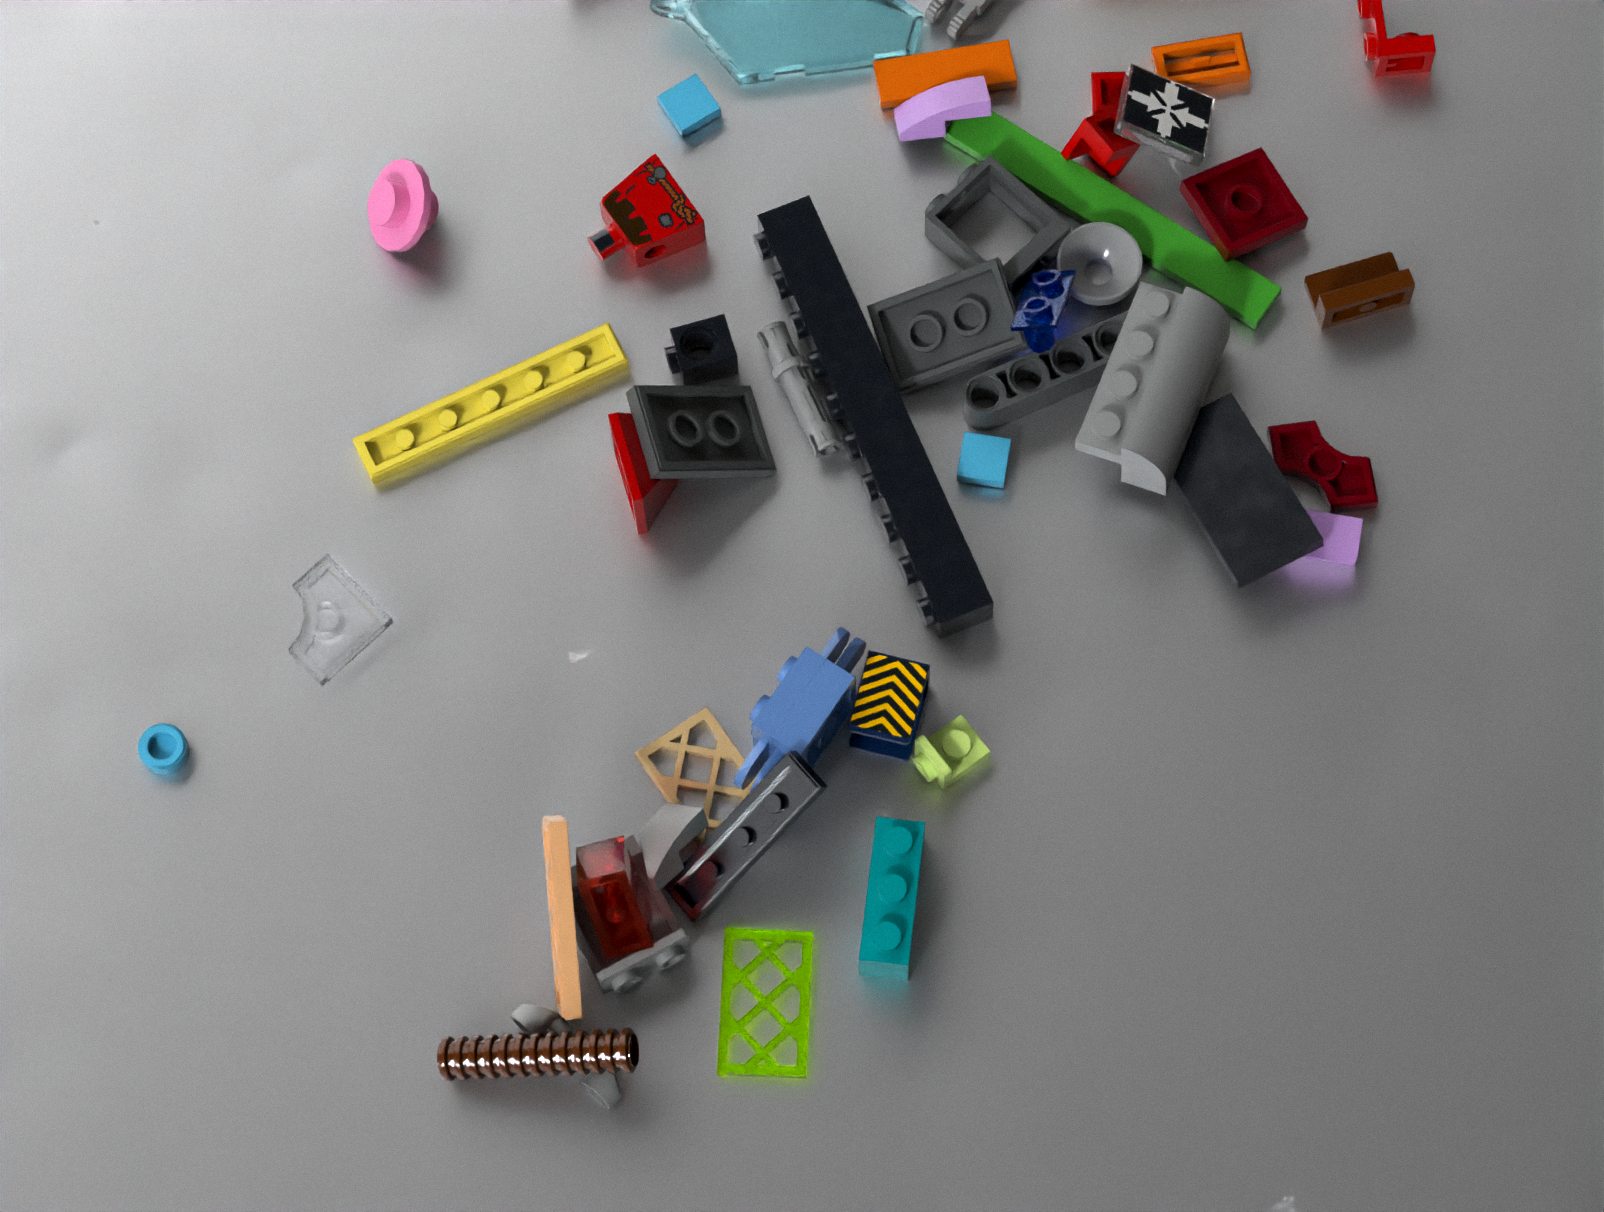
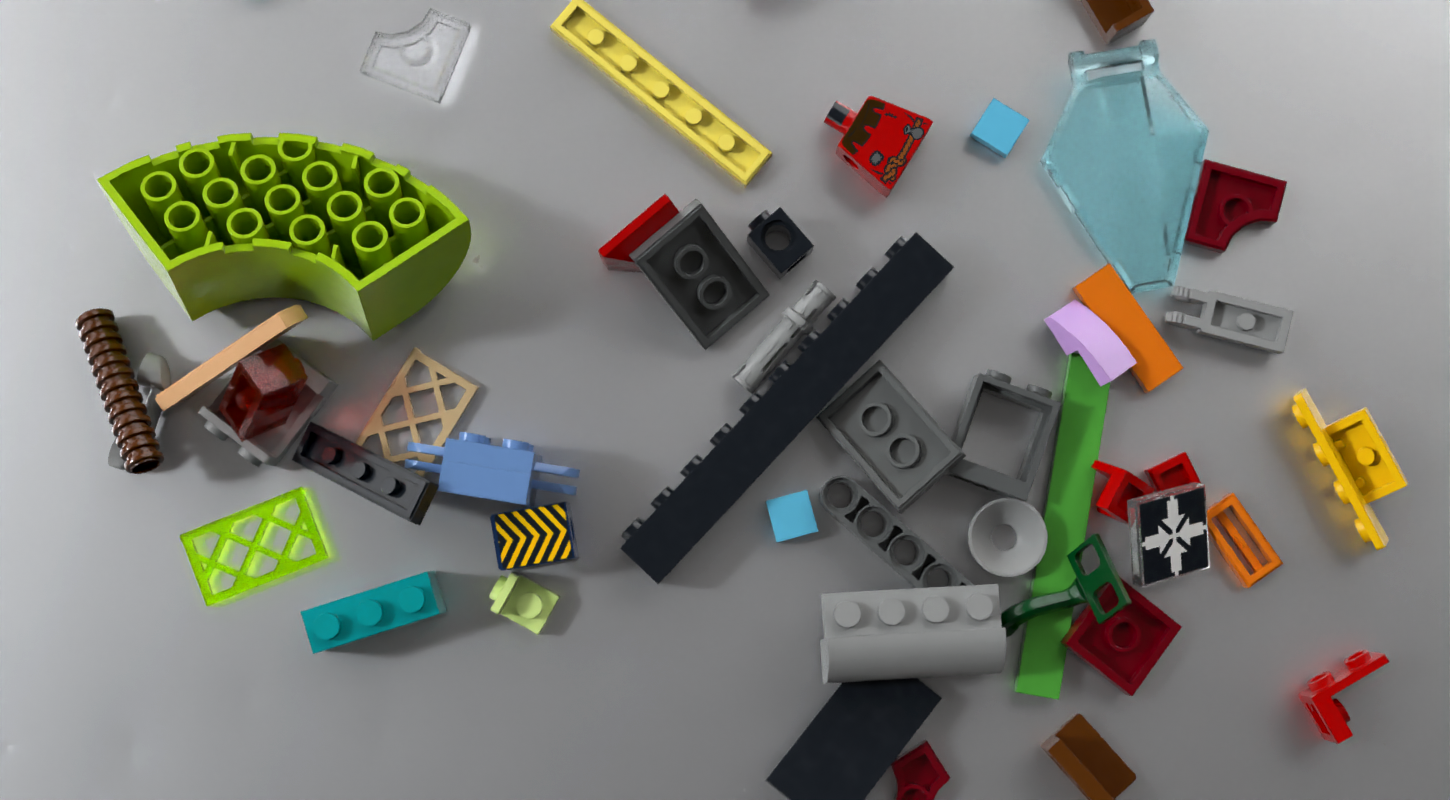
camera: 60 degrees right, 15 degrees up
light grey slope [639,802,709,892] -> none
clear blue hinge [1010,269,1076,353] -> none
none -> lime brick [97,133,471,341]
none -> dark green piece [1001,533,1132,637]

